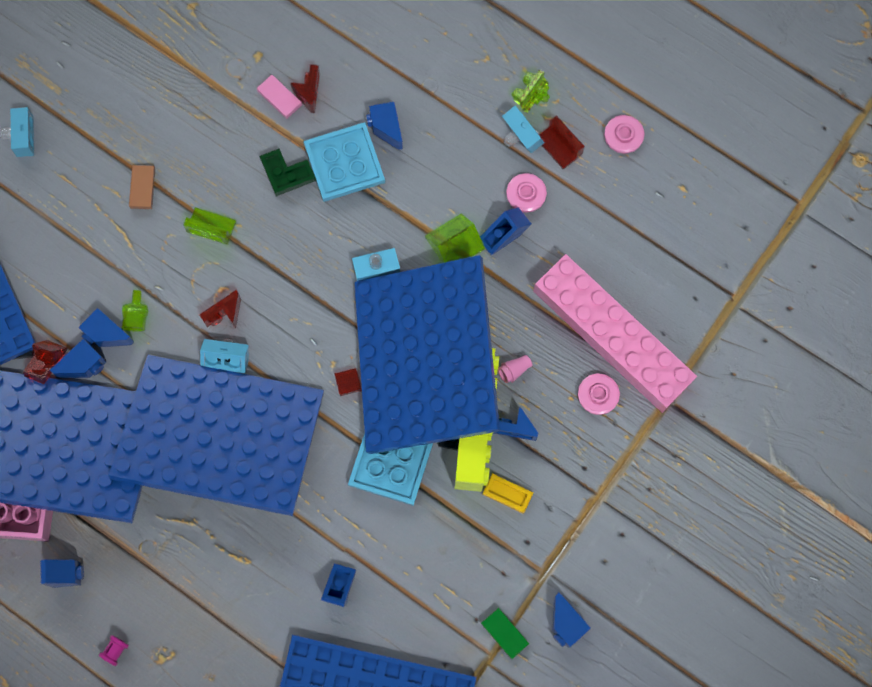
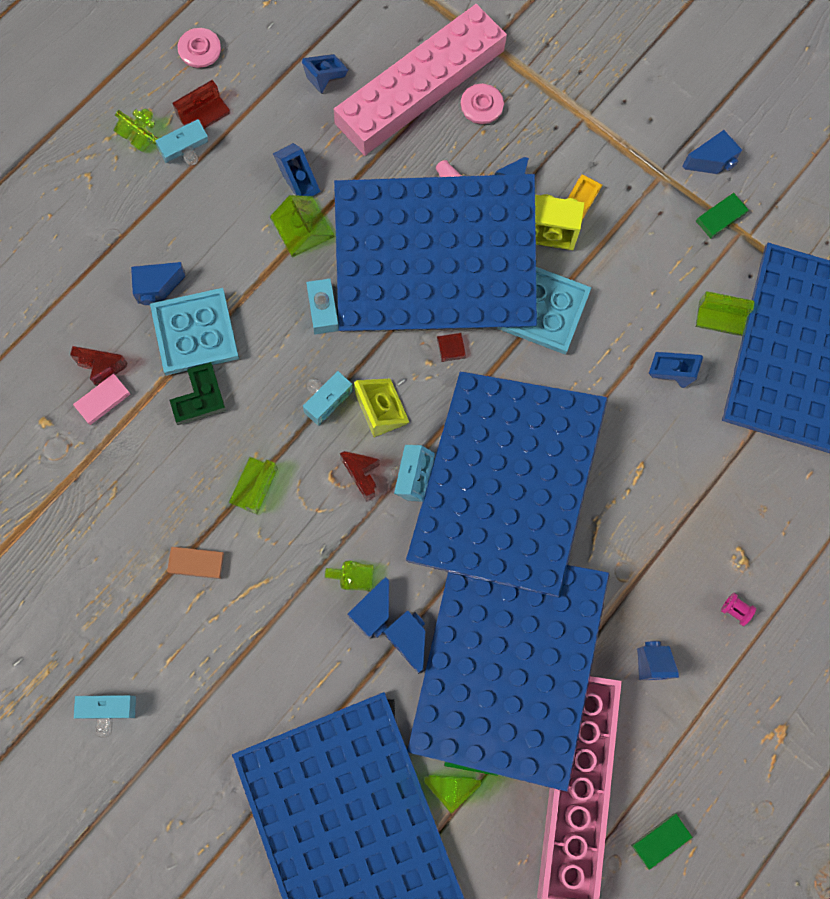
camera: 90 degrees left, 0 degrees up
clear red slope [23,340,67,384] -> none
bright pink wheel [506,173,547,213] -> none
none -> blue slope [302,54,348,93]
none -> medium azure piece [303,371,353,426]
none -> neon yellow slope [354,378,409,437]
none -> clear neon green panel [695,291,754,336]

